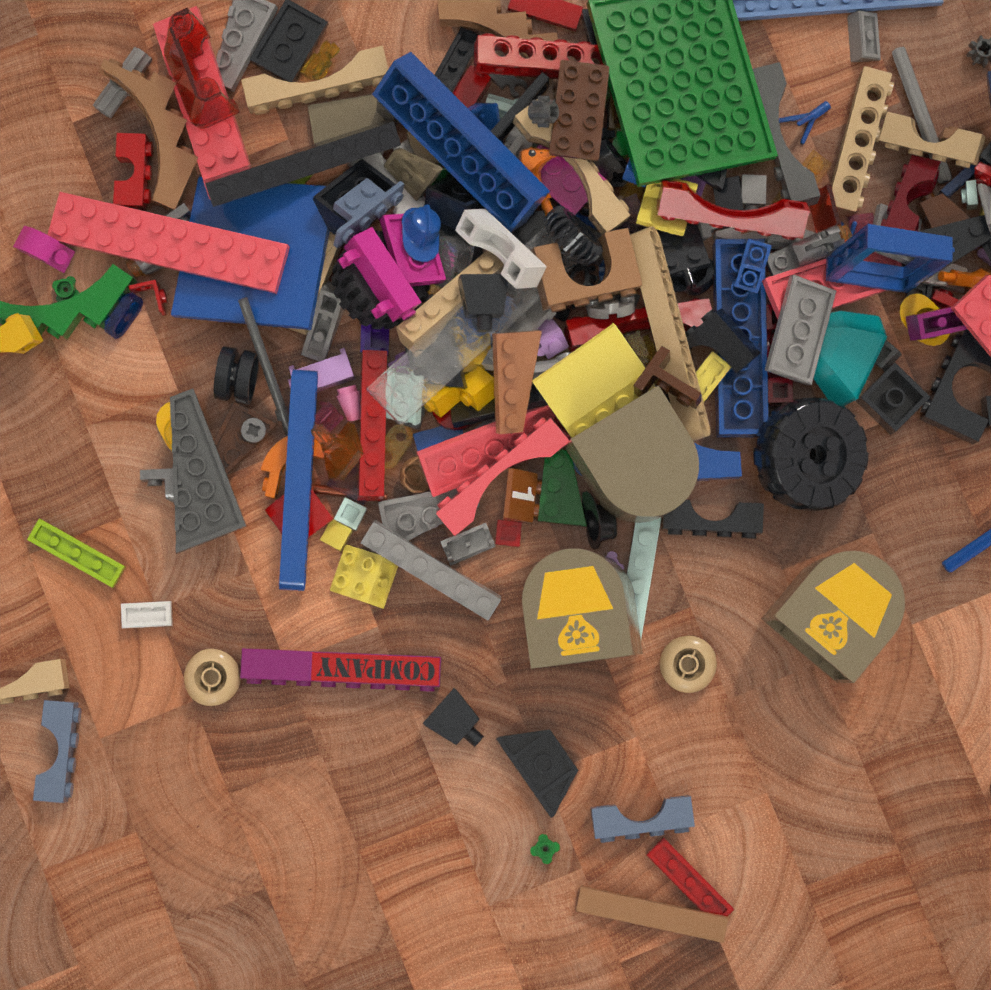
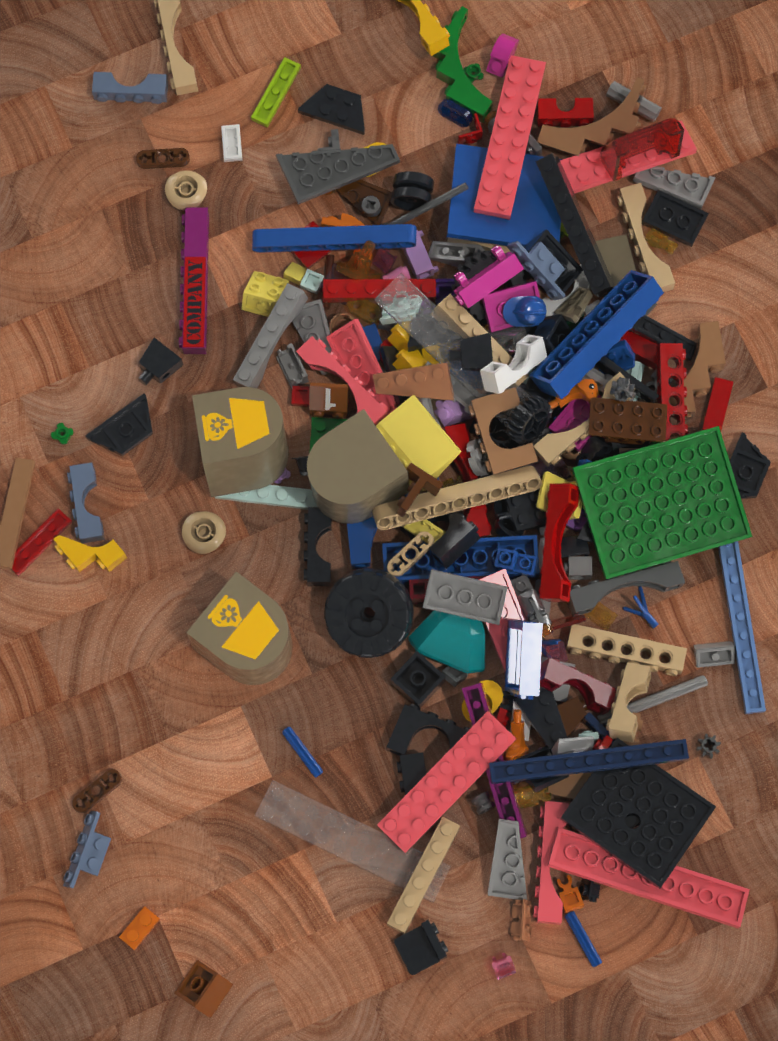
camera: 90 degrees right, 10 degrees down
none -> yellow arch [53,535,127,572]
none -> reddish brown beam [136,148,190,169]
none -> black wing [298,84,365,135]
none -> tan beam [387,531,434,577]

